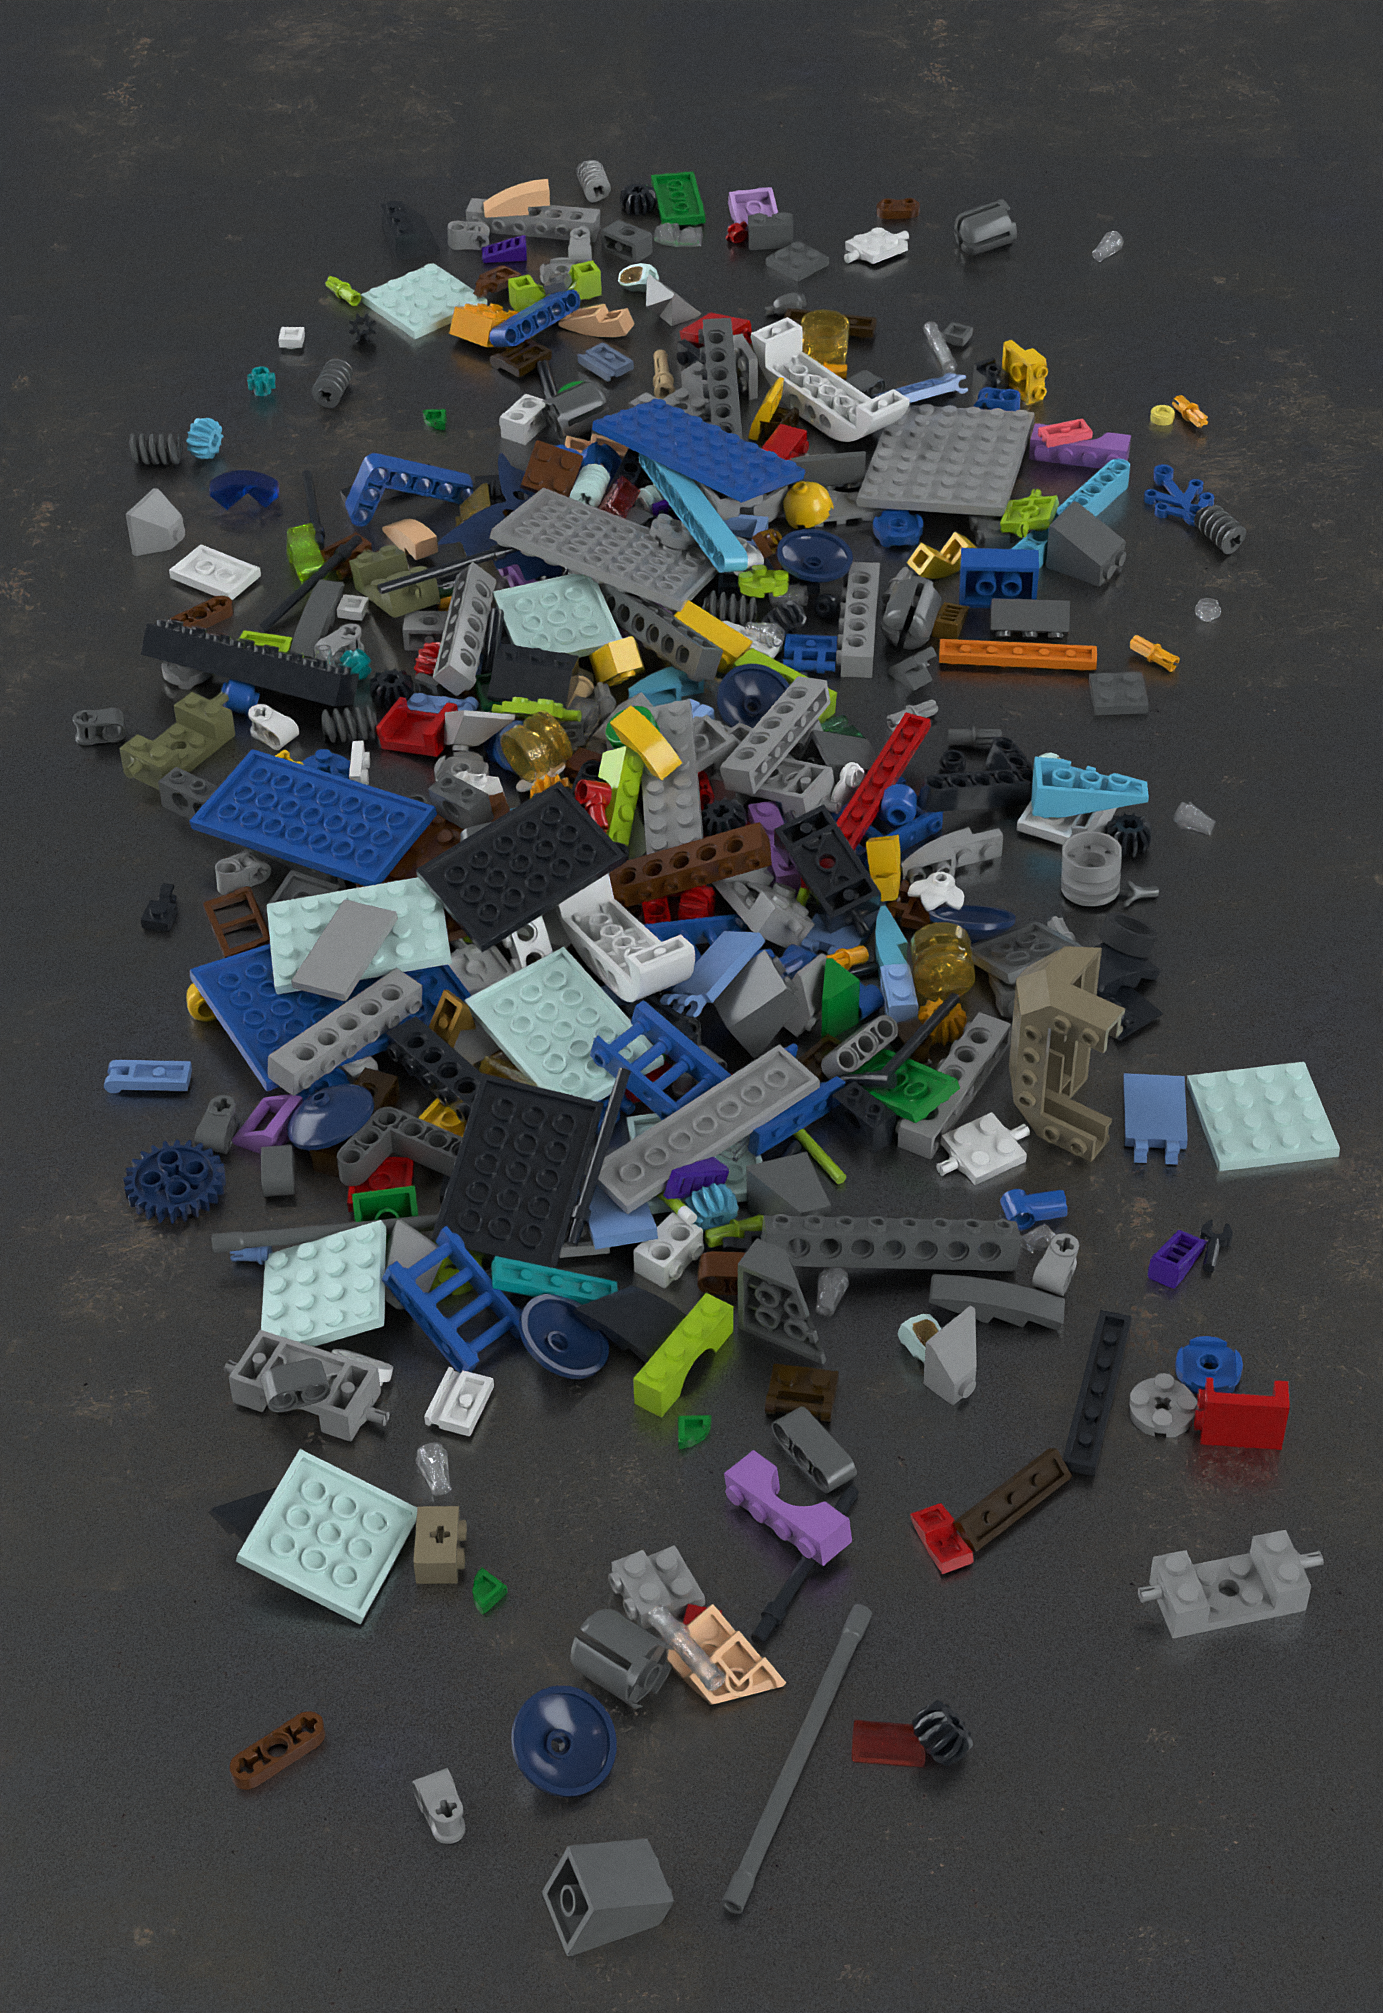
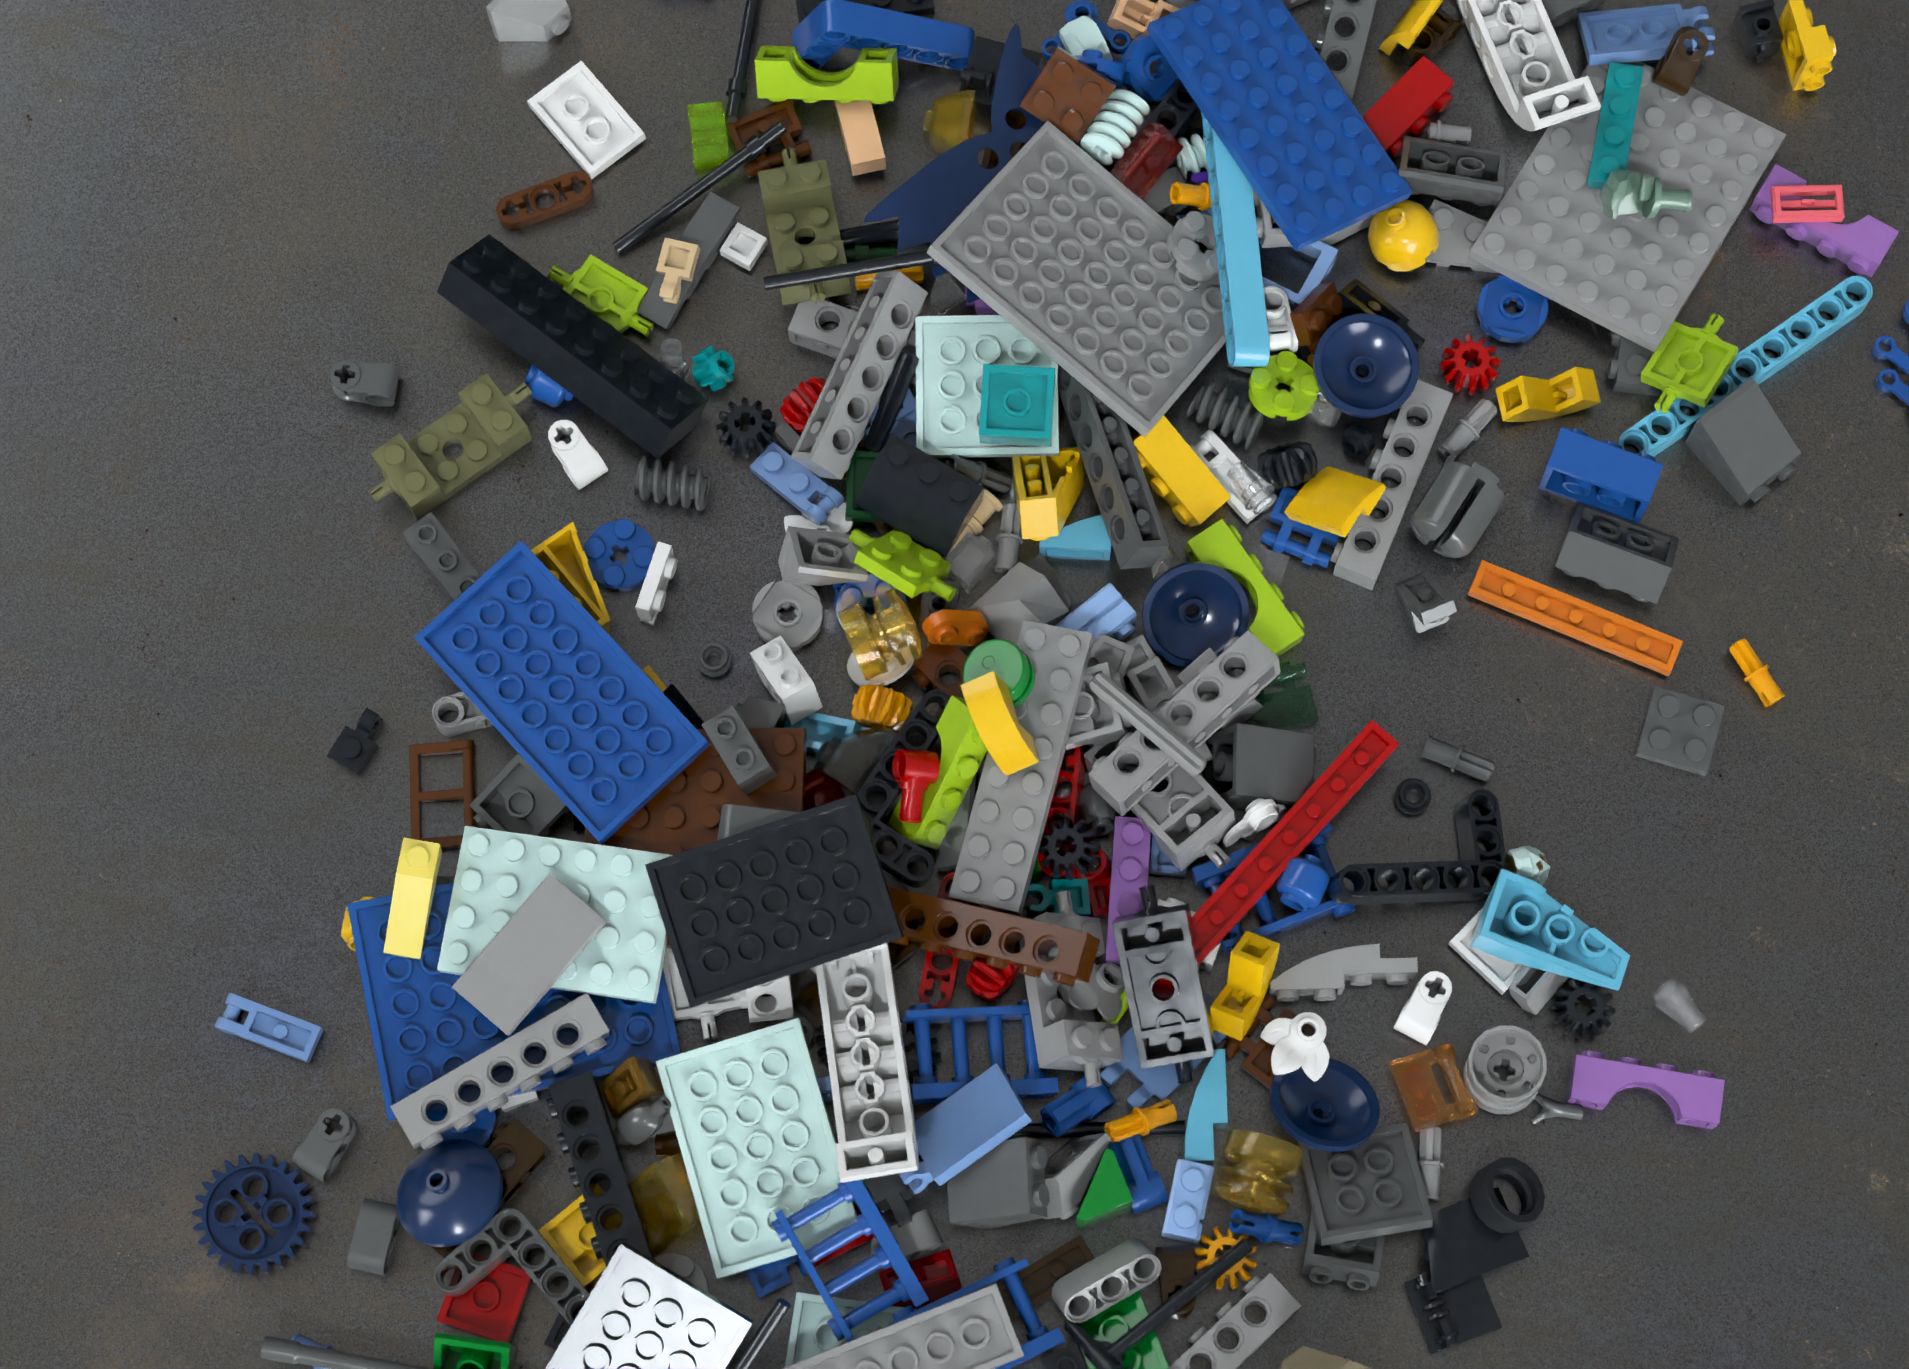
camera: 20 degrees right, 30 degrees up
medium lavender tile [232,1094,303,1154] -> none
light grey piece [314,623,364,666] -> none
red panel [376,697,458,757] -> none
light grey axle [887,699,939,732] -> none
pearl gold slope [932,602,969,639] -> none
blue piece [974,387,1020,411] -> none
clear plate [1195,598,1221,621] -> none
none -> light yellow slope [384,837,442,960]
none -> dark grey plant [614,1096,671,1145]
none -> tan plate [656,237,701,304]
none -> lime arch [755,46,899,104]
none -> orange plate [922,609,989,646]
none -> teal container [979,364,1055,447]
none -> light grey axle [1089,672,1207,776]
none -> light orange axle [1170,182,1211,211]
none -> blue pin [1229,1209,1304,1246]
none -> yellow slope [1284,466,1387,537]
none -> clear orange plate [1389,1044,1478,1133]
none -> white piece [1393,971,1452,1045]
none -> red gear [1439,333,1500,396]
none -> medium lavender arch [1565,1051,1725,1130]
none -> teal plate [1587,62,1644,189]
none -> sand green piece [1601,170,1692,219]
none -> dark brown piece [1651,26,1709,97]

